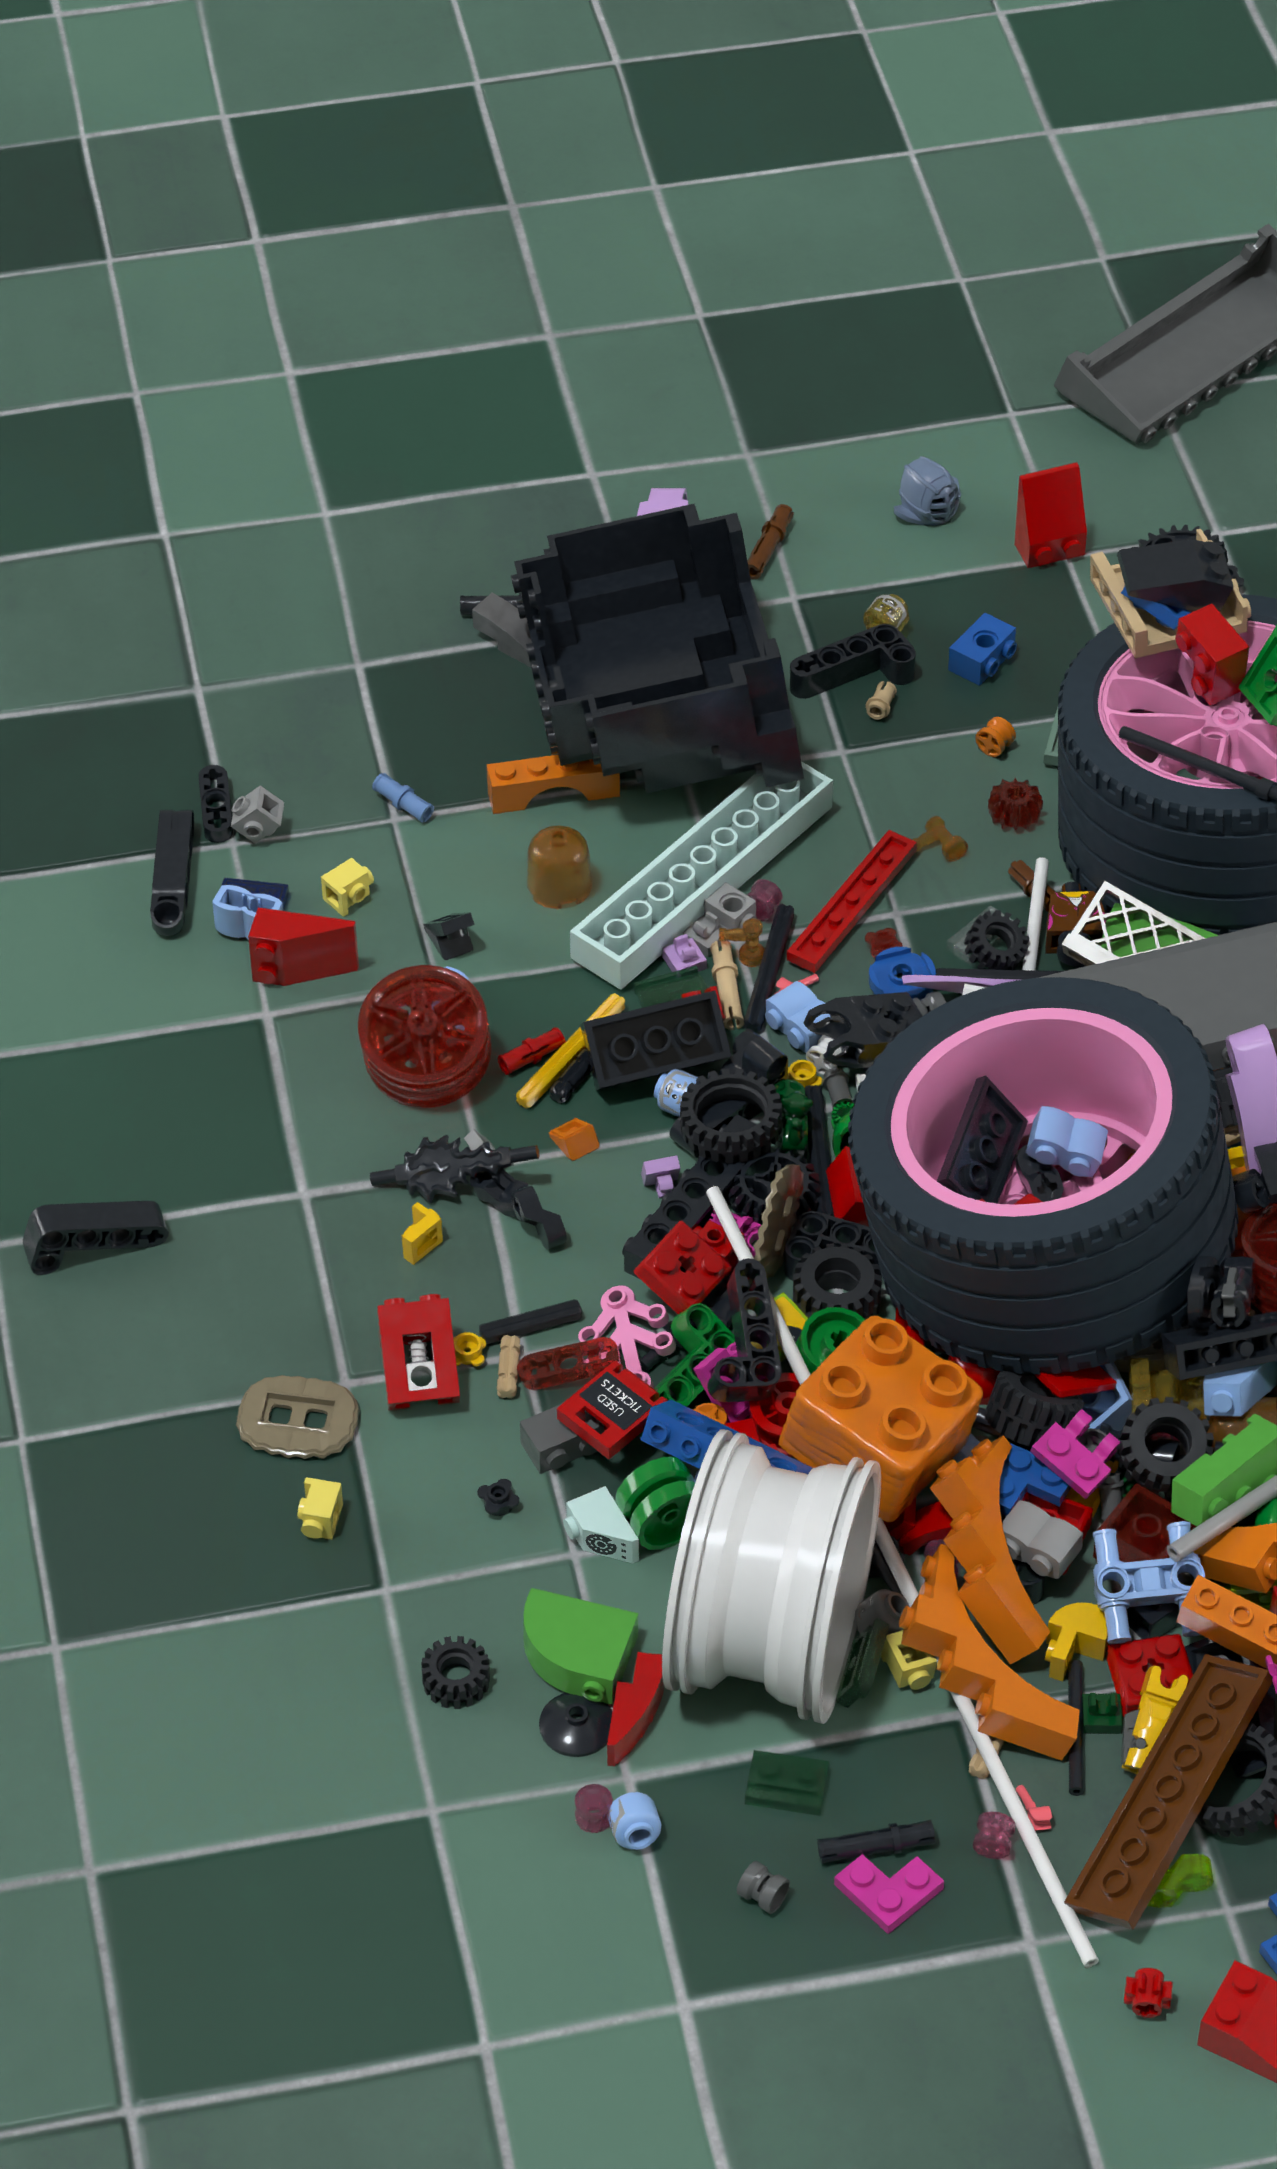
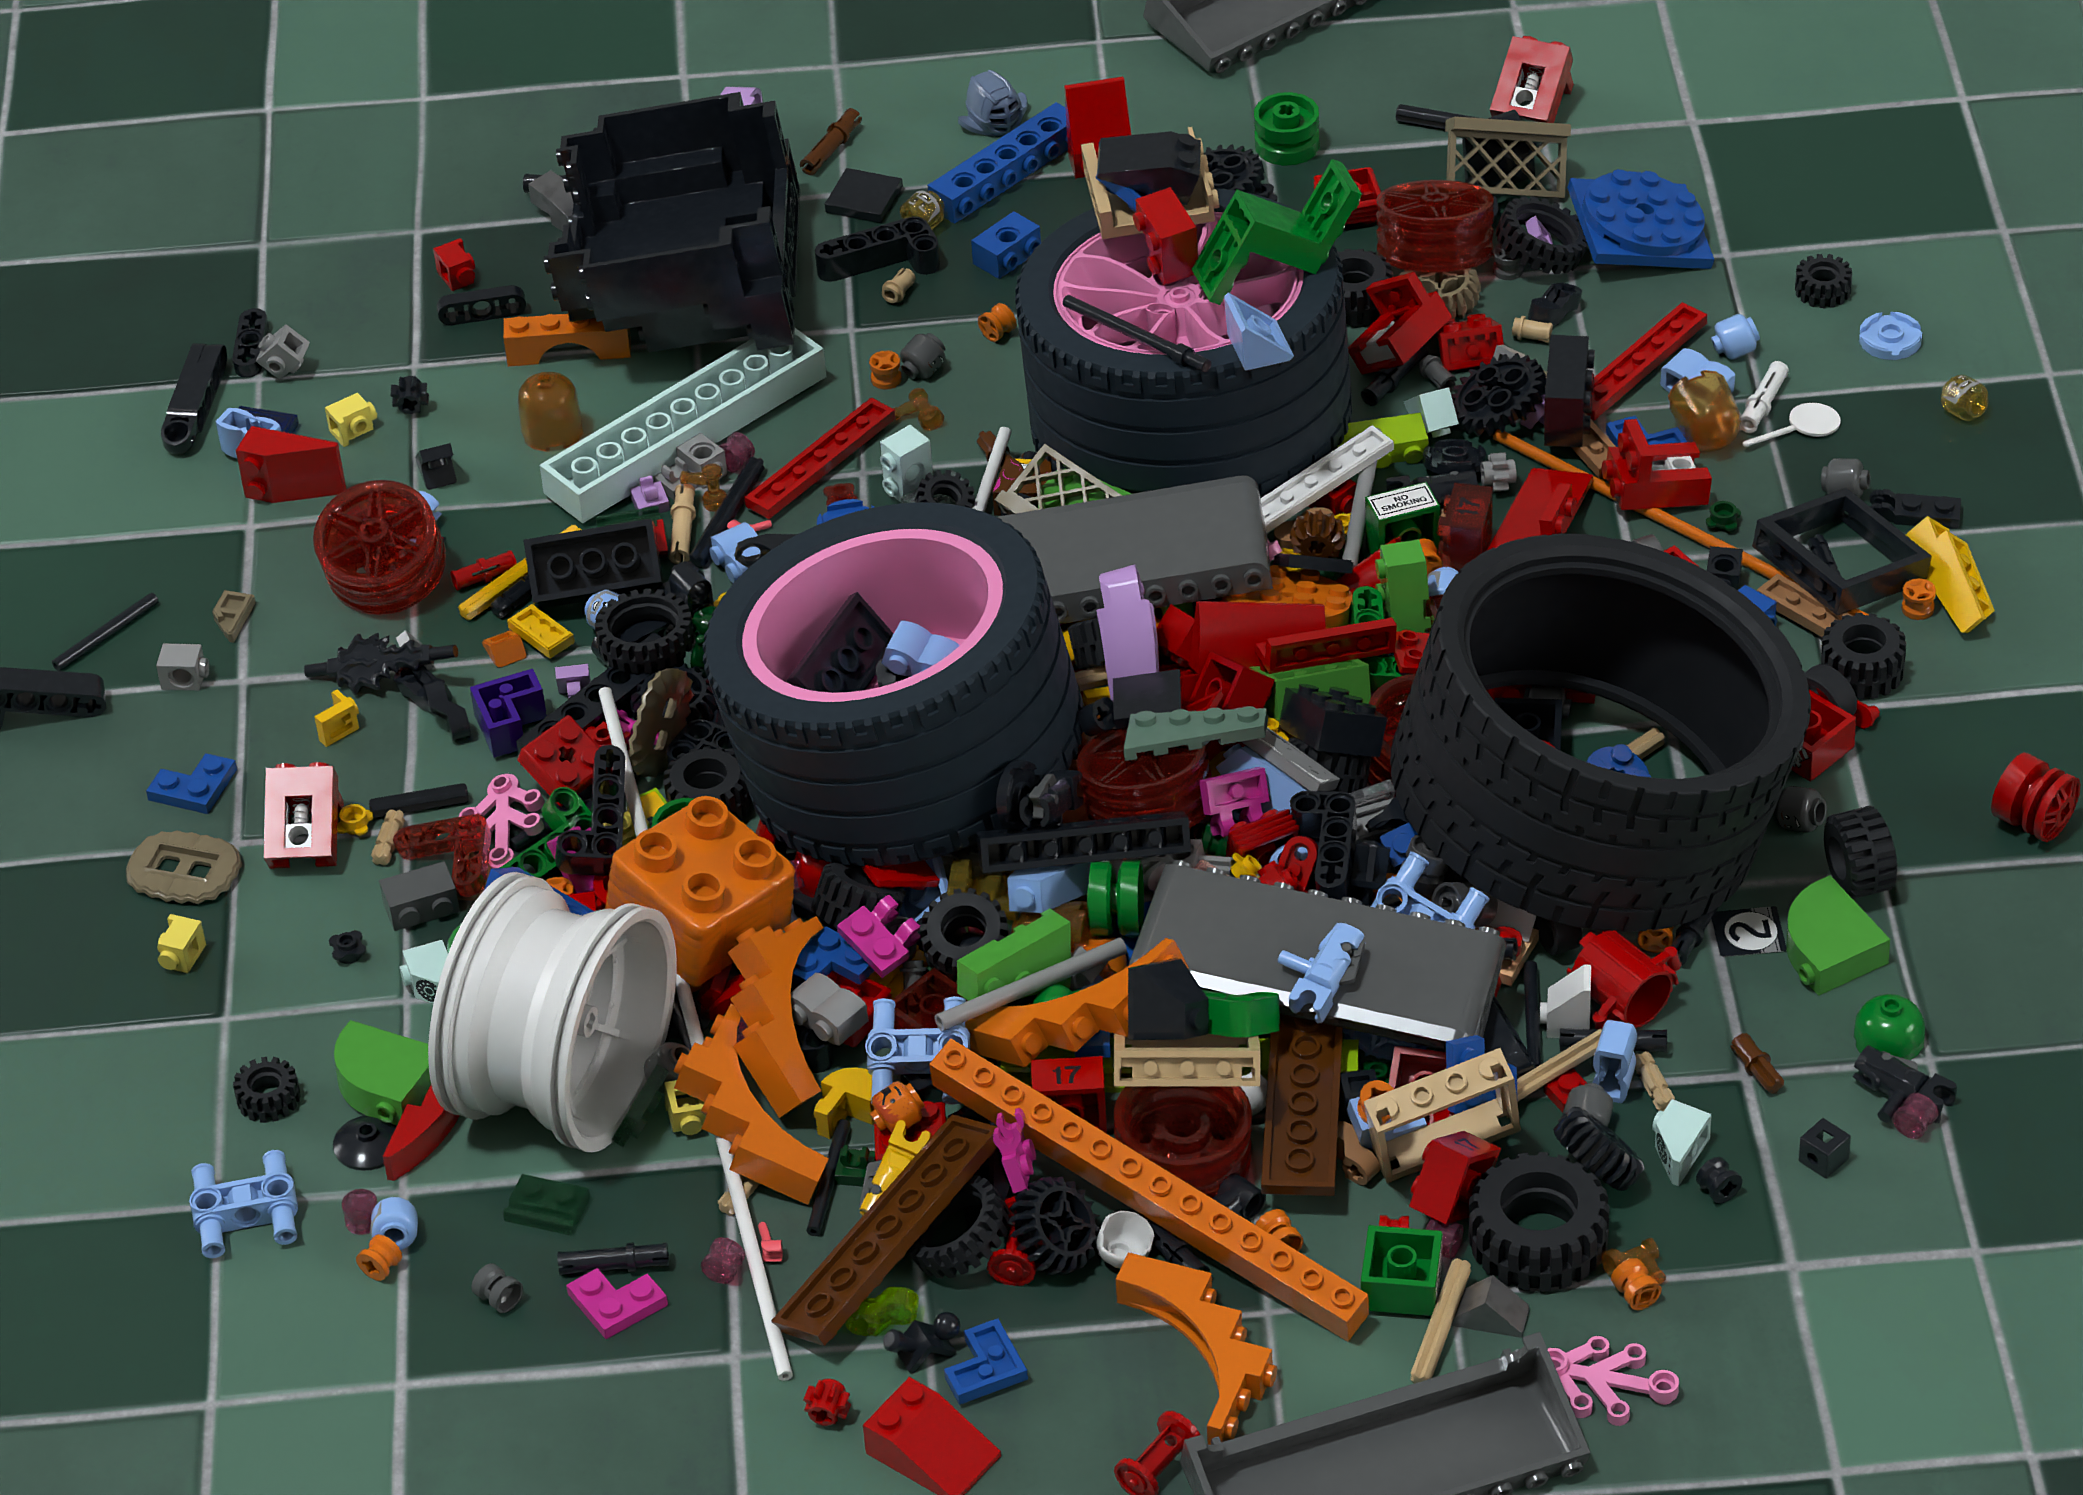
camera: 10 degrees right, 5 degrees down
medium blue pin [372,773,434,823] -> none
red container [557,1361,668,1459] -> none
clear red gear [988,778,1043,832] -> none
none -> black piece [52,592,159,671]
none -> blue plate [146,753,237,814]
none -> light grey brick [156,643,209,691]
none -> light blue piece [189,1150,298,1258]
none -> dark tan tile [212,590,256,643]
none -> orange wheel [356,1234,403,1281]
none -> black gear [390,376,429,414]
none -> red brick [433,238,475,291]
none -> black beam [437,285,526,325]
none -> dark purple brick [470,668,547,758]
none -> yellow plate [507,604,575,659]
none -> black tile [825,168,903,223]
none -> orange wheel [869,351,902,389]
none -> orange head [869,1081,925,1133]
none -> light aqua brick [880,425,933,503]
none -> black piece [883,1312,961,1373]
none -> dark grey head [900,333,946,379]
none -> blue brick [927,102,1068,224]
none -> green wheel [1254,92,1320,166]

